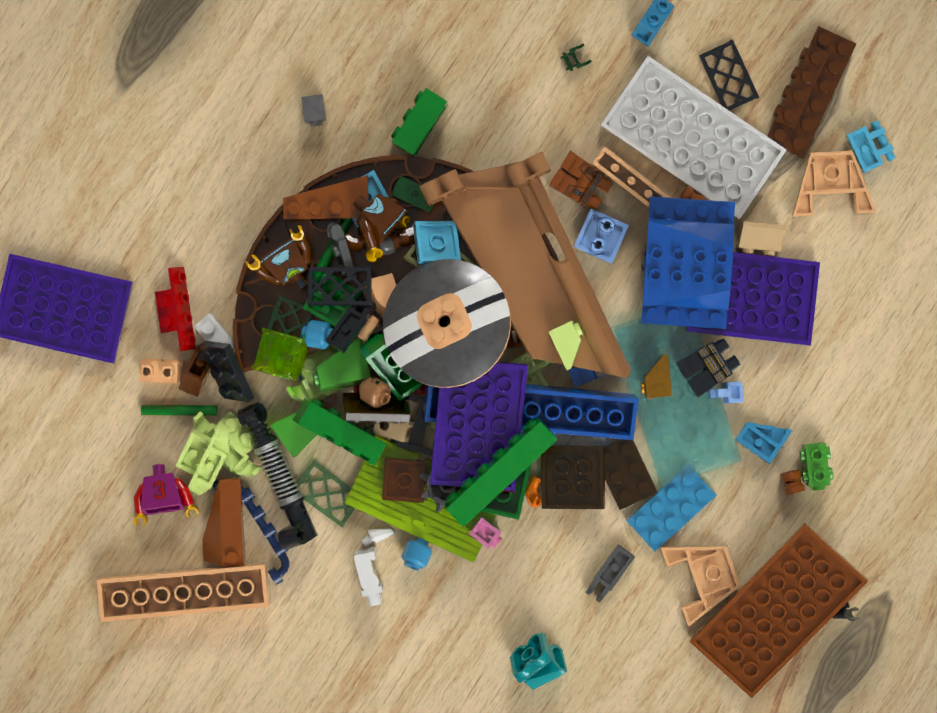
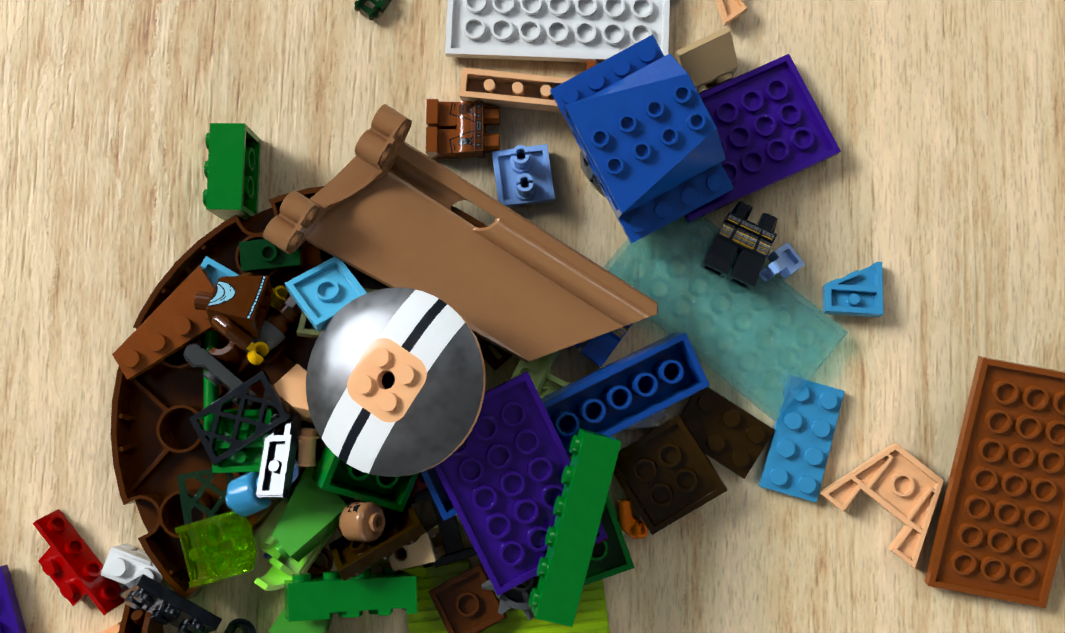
camera: 25 degrees left, 5 degrees down
reddish brown torso [245,225,311,291] -> none
flat silver brick [301,94,327,127] -> none
bright pink bracket [469,517,502,549] -> none
yellowish green slope [549,320,583,370] -> none
dark grey hinge [585,544,635,603] -> none
pearl gold slope [640,354,672,399] -> none
dark orange wheel [780,470,805,495] -> none
bright green brick [799,442,833,490] -> none
none -> white bar [626,409,668,430]

